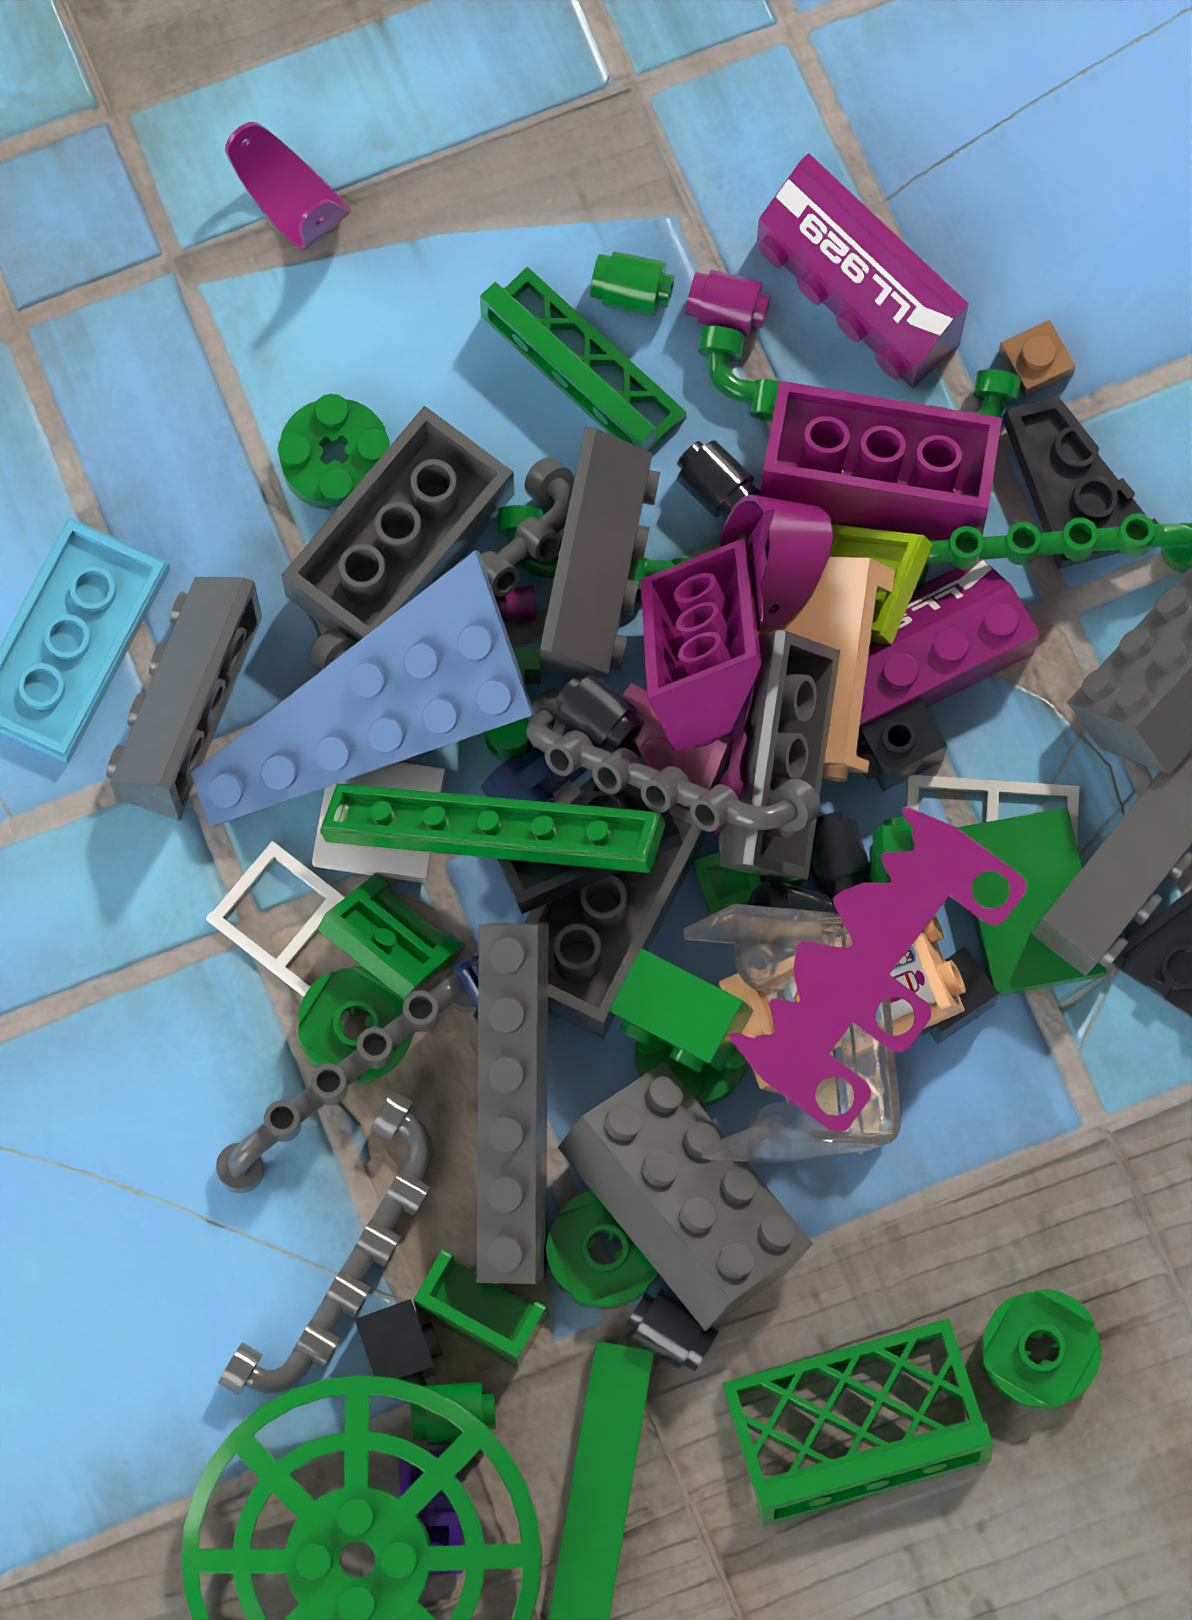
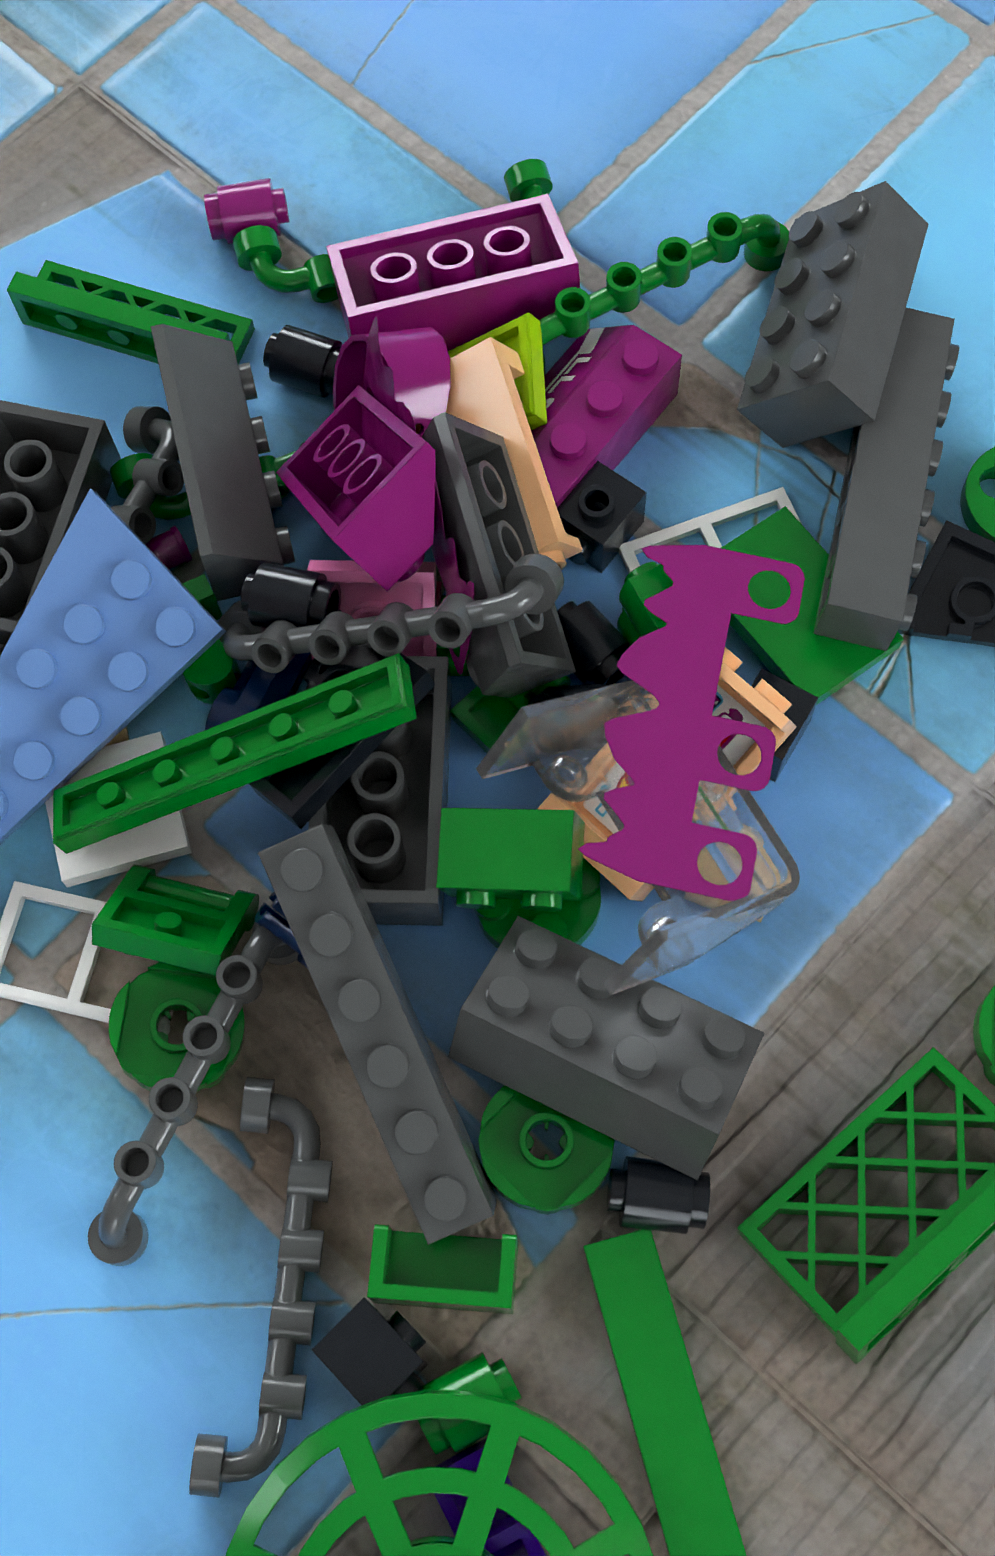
camera: 20 degrees left, 5 degrees down
green brick [590,251,675,316] -> none
magenta slope [757,153,969,388] -> none
medium nougat plate [999,320,1076,397] -> none
black wing [1002,396,1159,569] -> none

